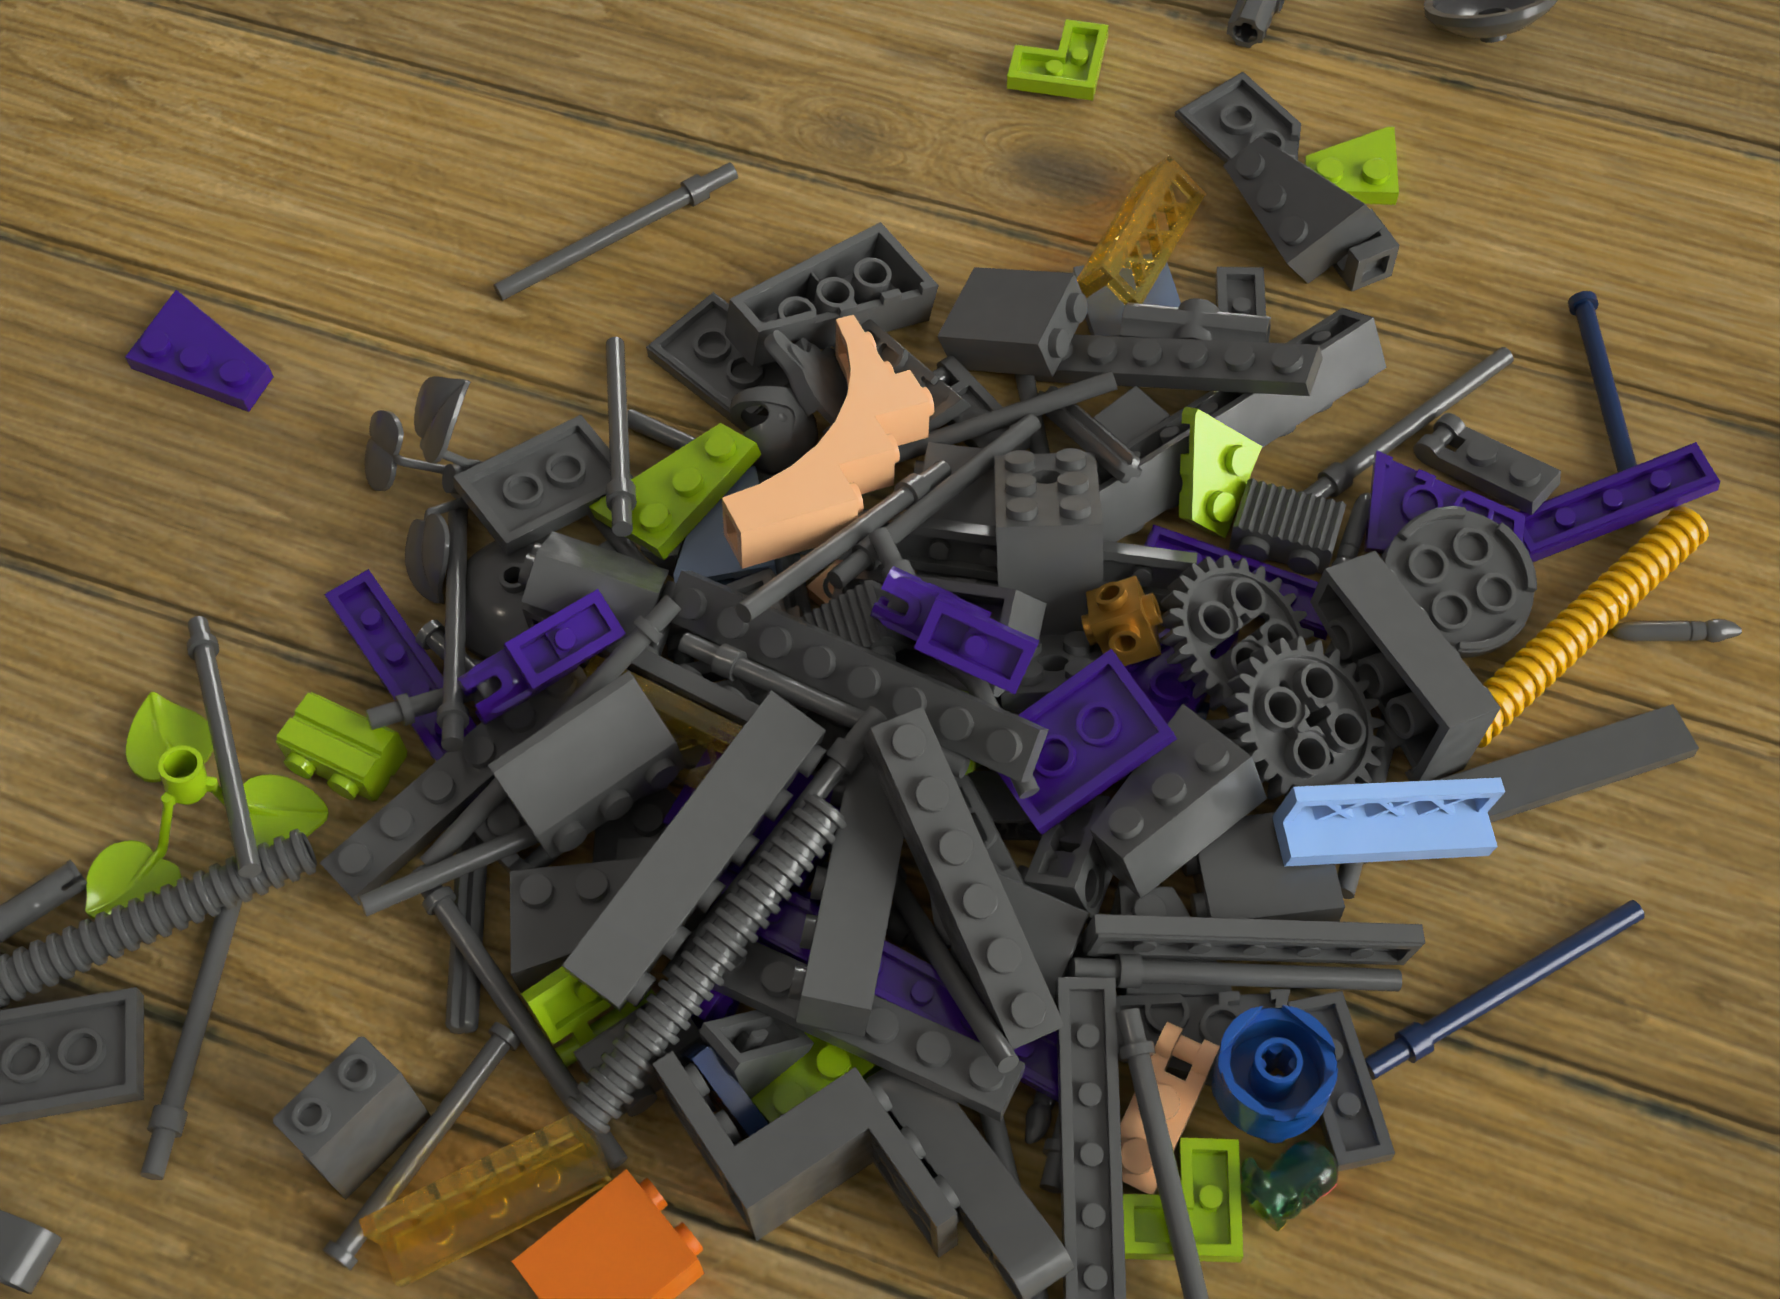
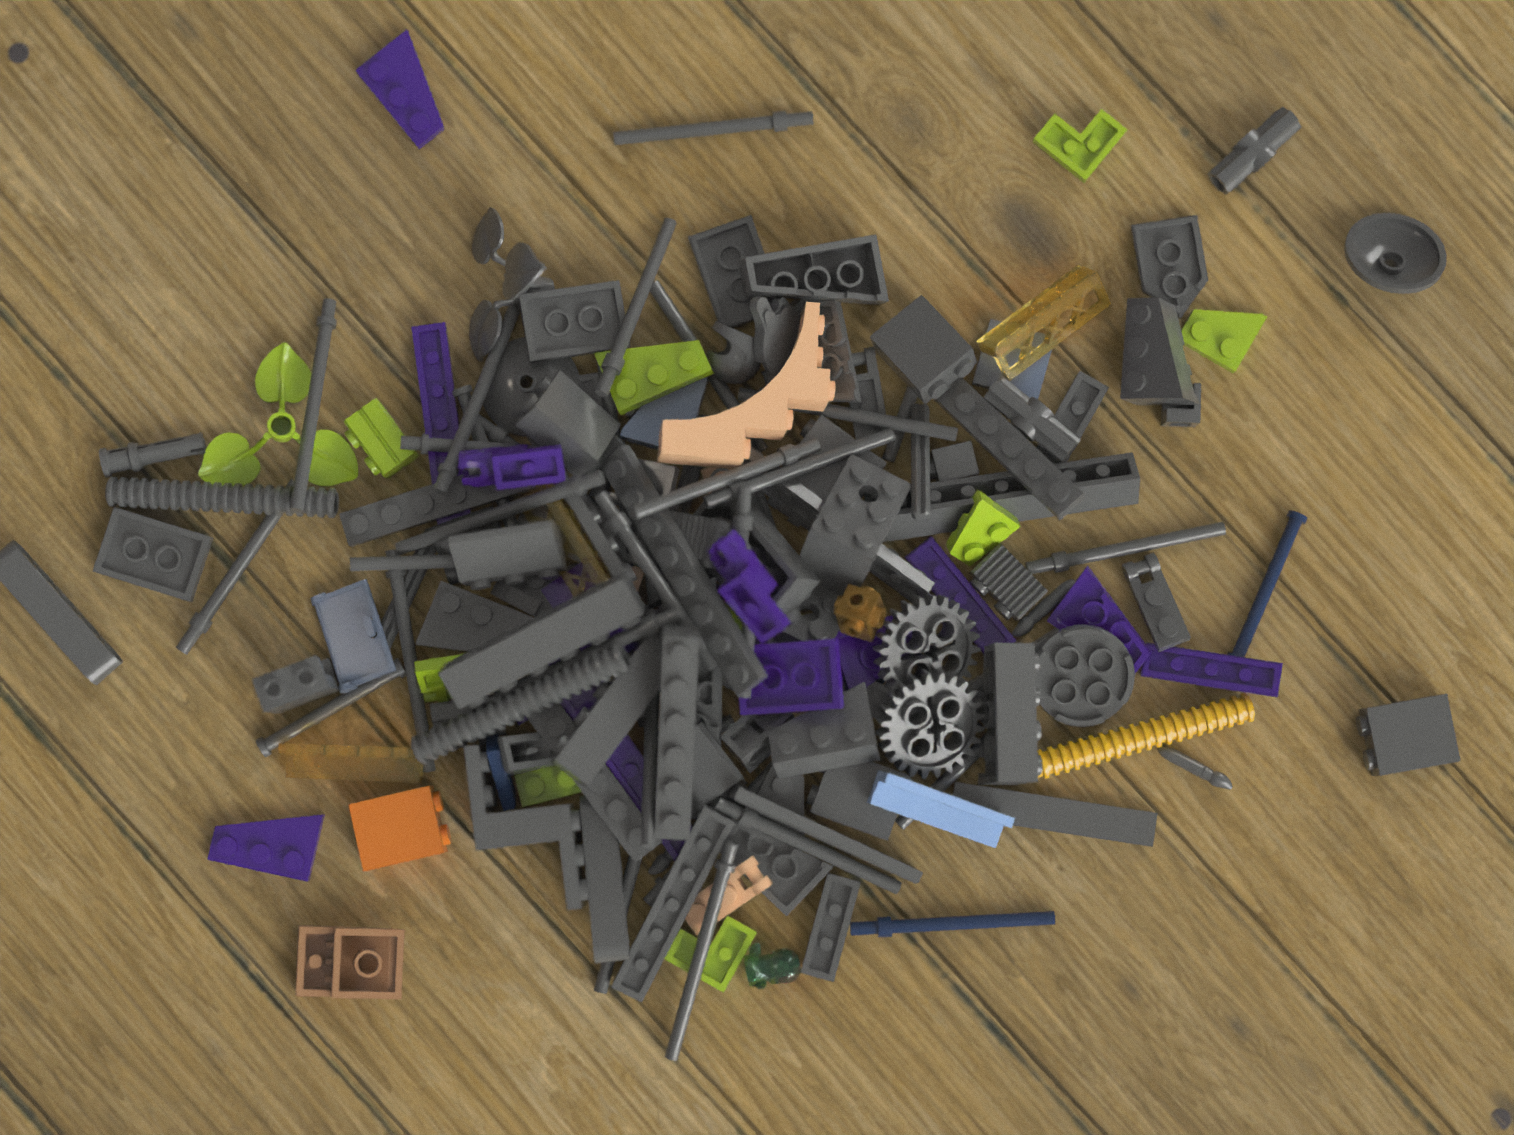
camera: 20 degrees right, 25 degrees up
blue brick [1211,1005,1338,1144] -> none
none -> sand blue door [310,579,396,694]

